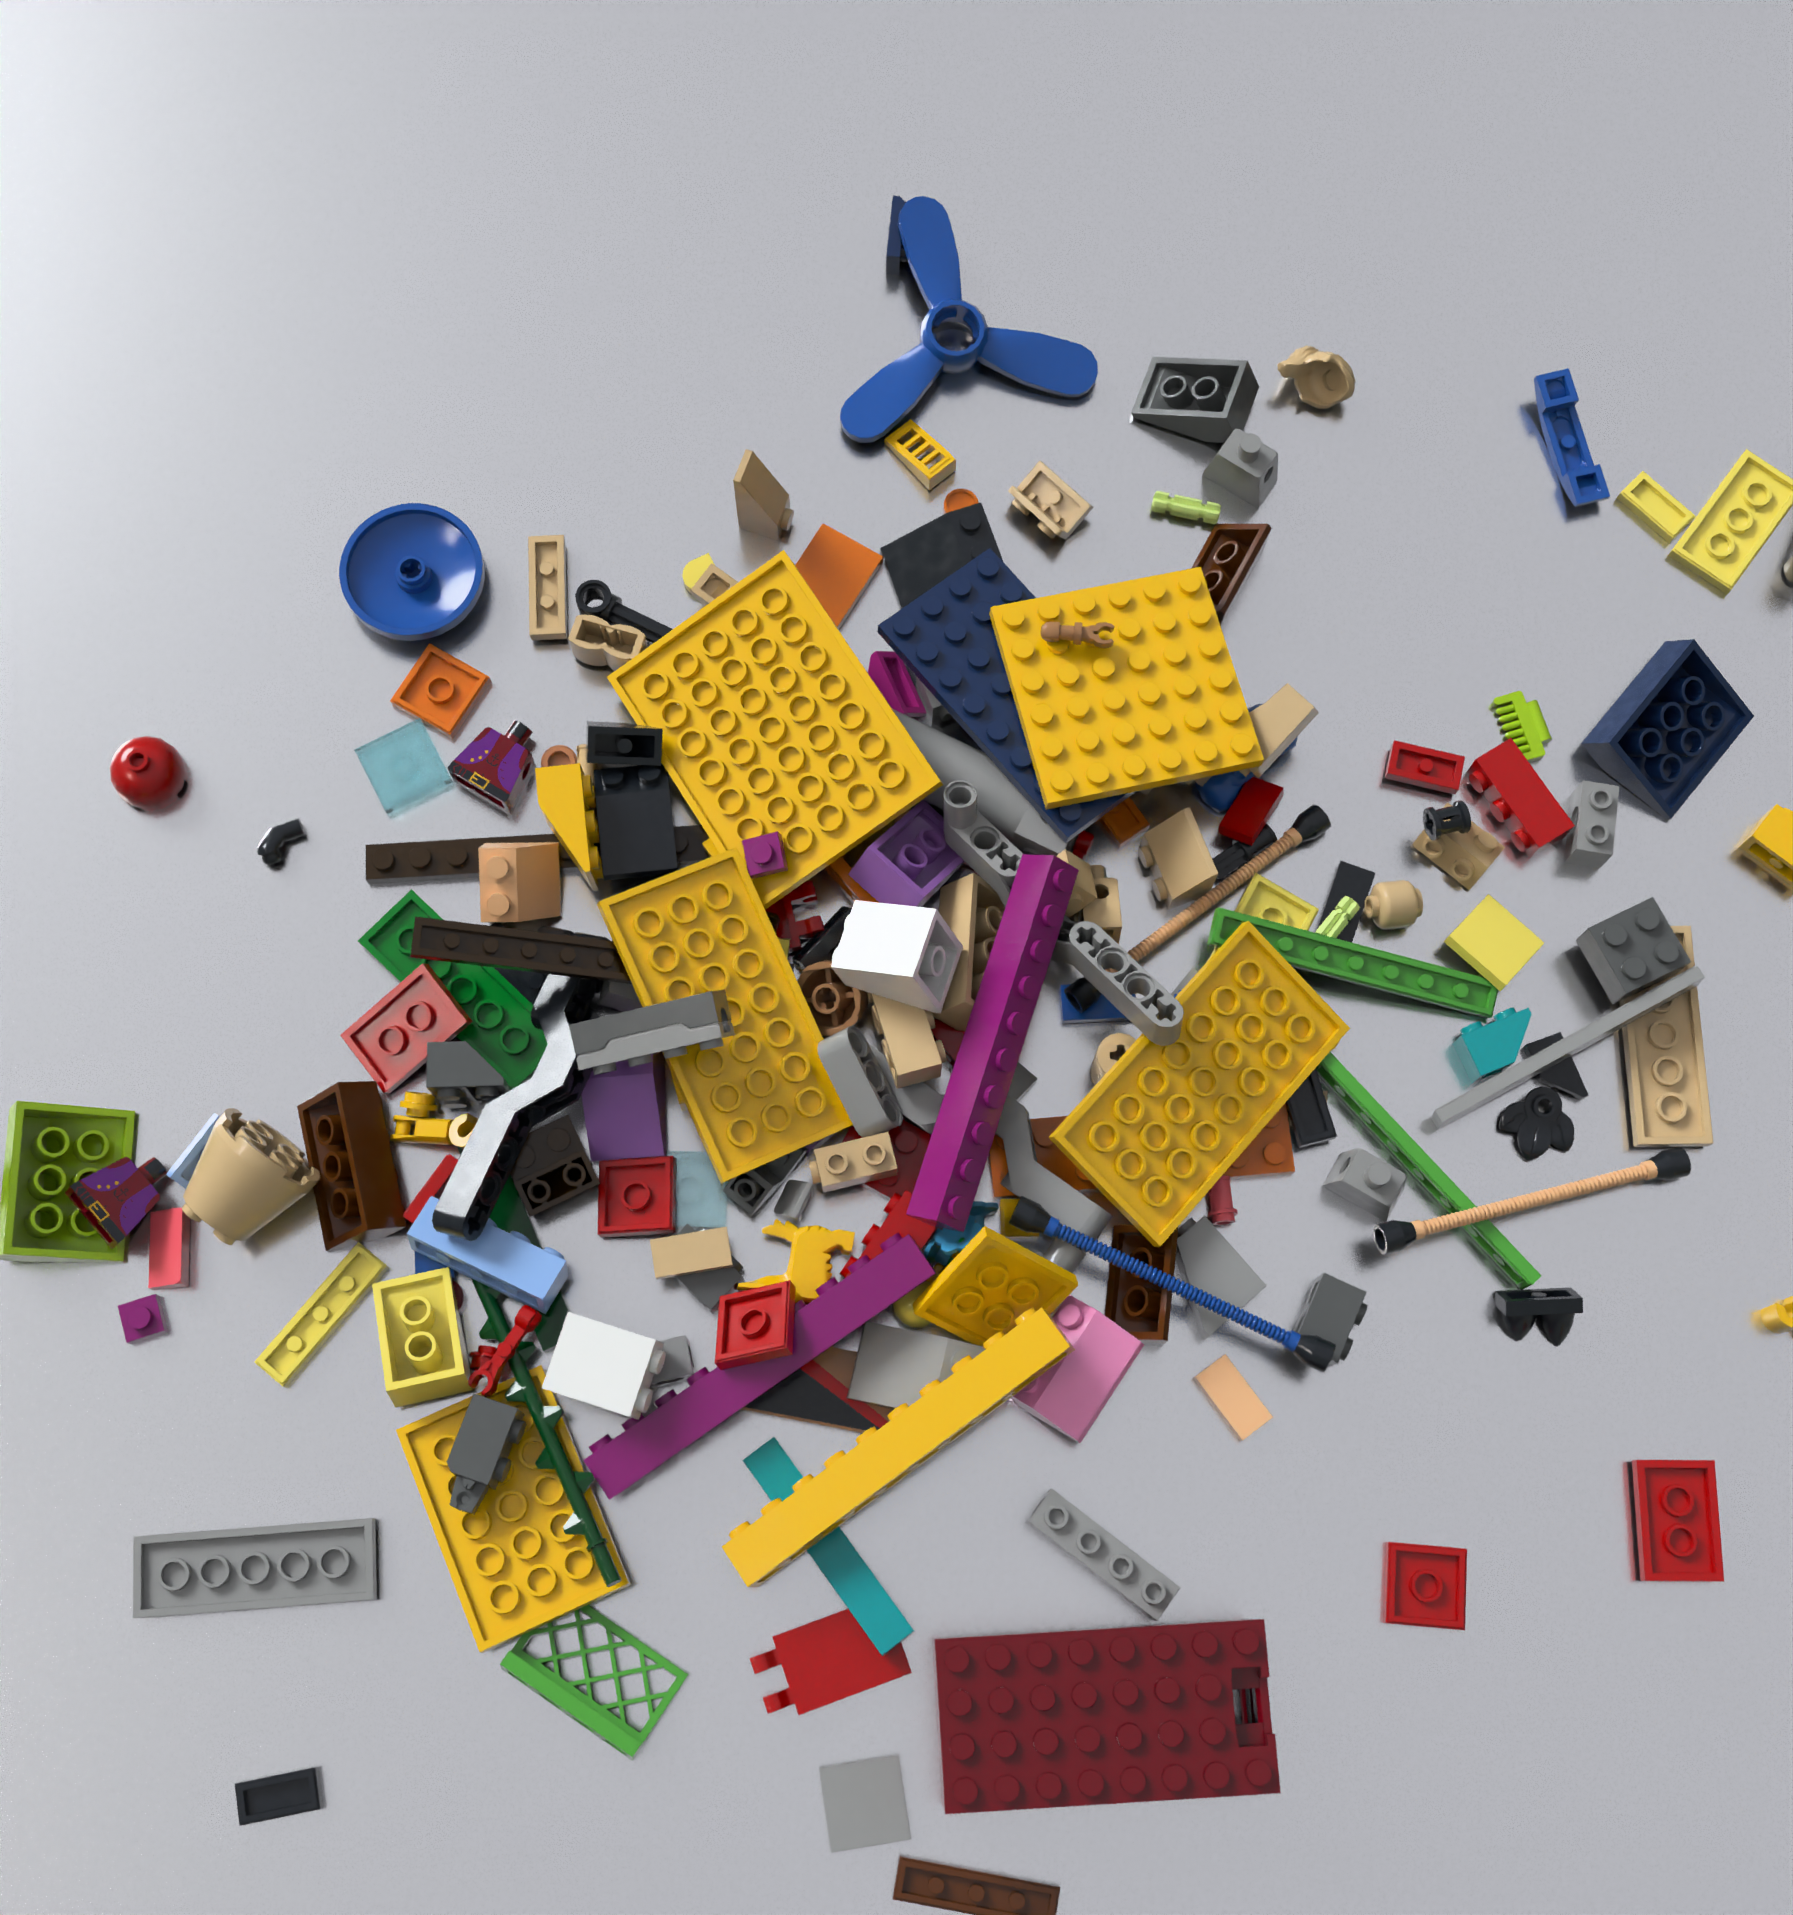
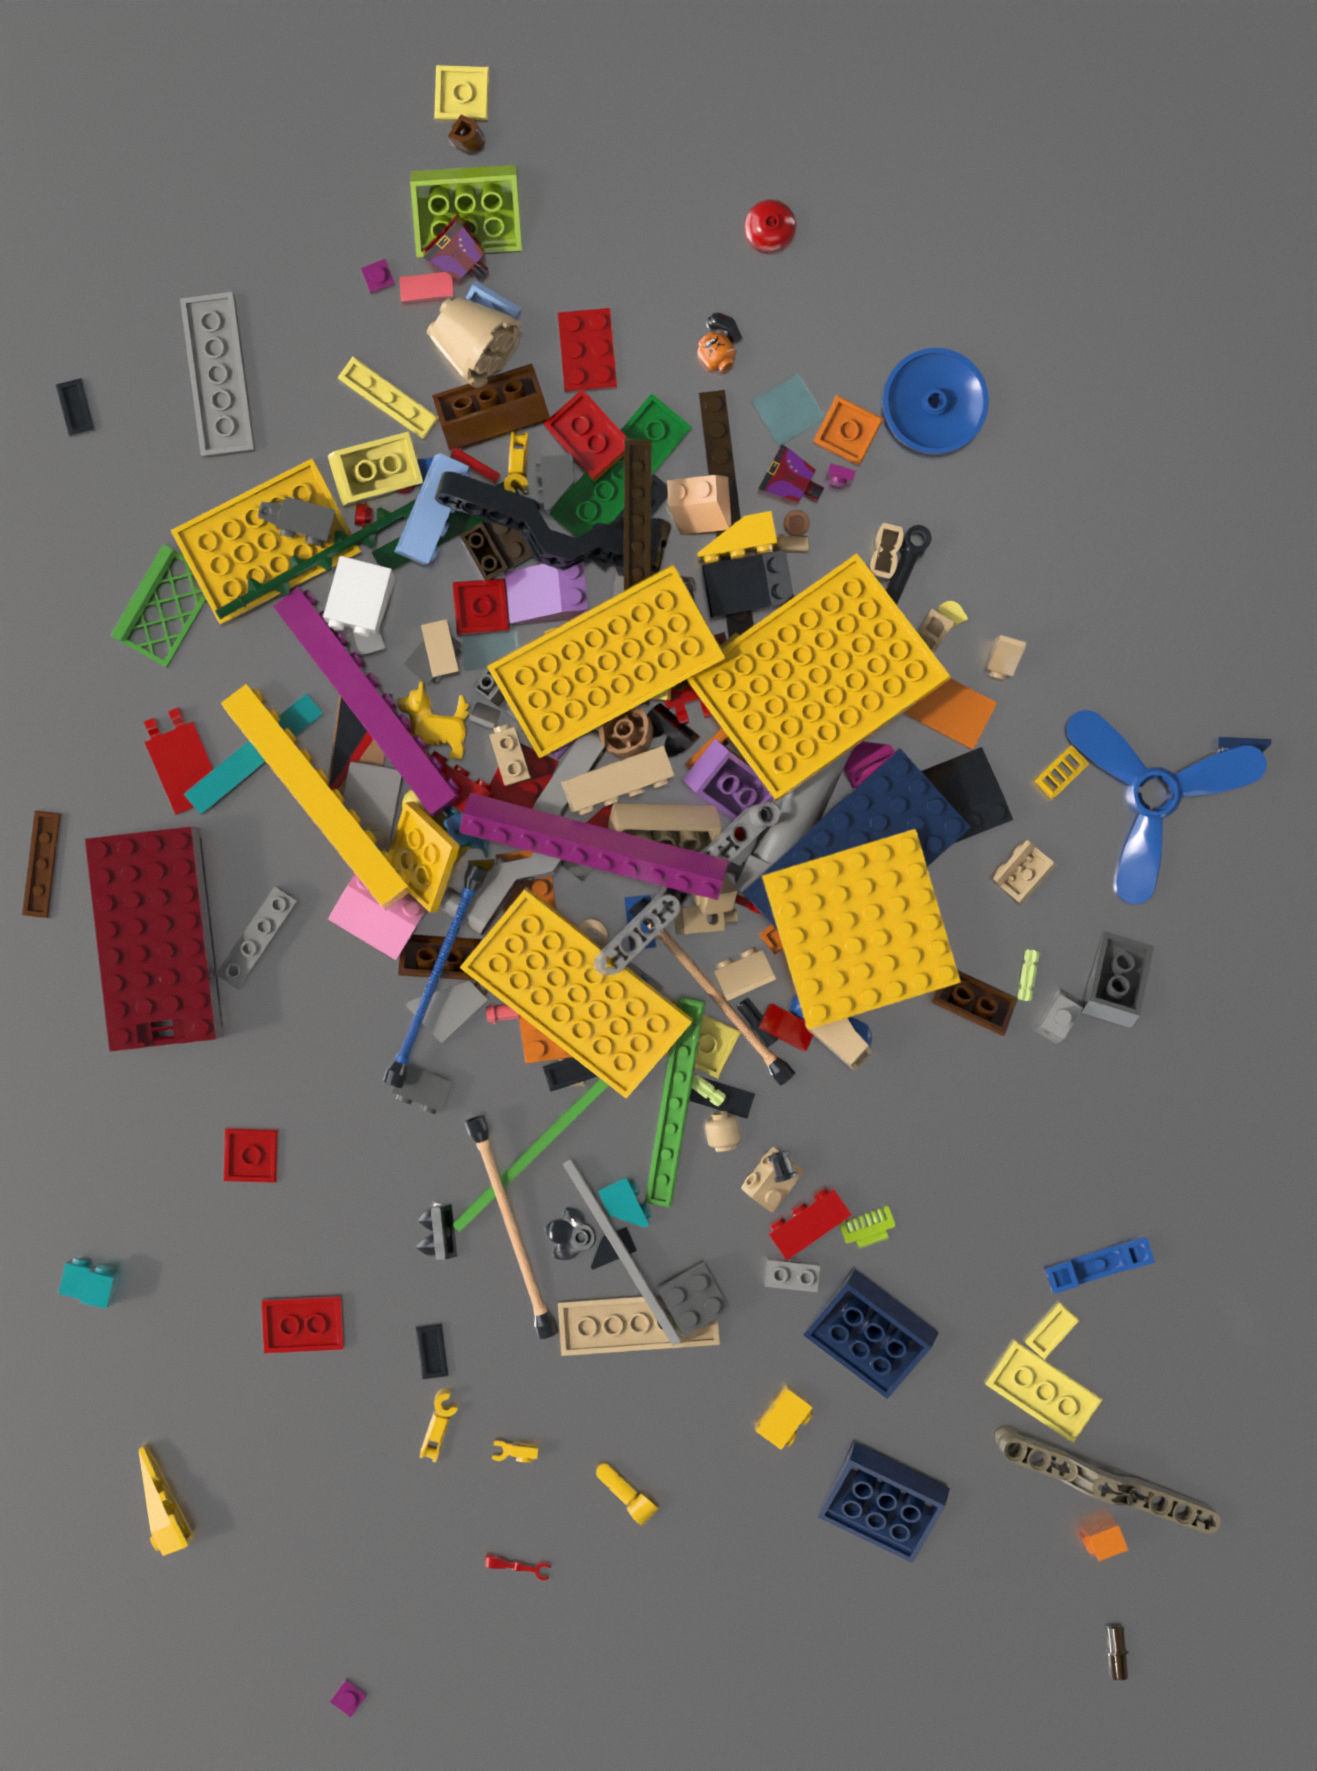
camera: 90 degrees right, 15 degrees up
yellow plate [400,1091,438,1117] -> none
red piece [468,1305,542,1397] -> none
tan plate [528,535,567,640] -> none
piece [569,990,735,1075] -> none
black slope [585,721,663,766] -> none
red tile [715,1280,796,1370] -> none
magenta plate [742,831,788,879] -> none
light grey beam [817,1026,903,1138] -> none
light grey tile [819,1754,911,1853] -> none
white slope [831,900,963,1013] -> none
orange piece [944,489,979,514] -> none
medium nougat piece [1040,622,1114,648] -> none
light nougat tile [1193,1354,1273,1441] -> none
tan hair [1277,345,1356,409] -> none
light grey torso [1322,1148,1407,1222] -> none
red plate [1385,740,1465,794] -> none
light yellow tile [1444,894,1544,991] -> none
none -> teal brick [58,1258,120,1309]
none -> black tile [415,1323,449,1380]
none -> red plate [558,308,617,392]
none -> orange head [698,332,737,372]
none -> magenta plate [825,463,856,488]

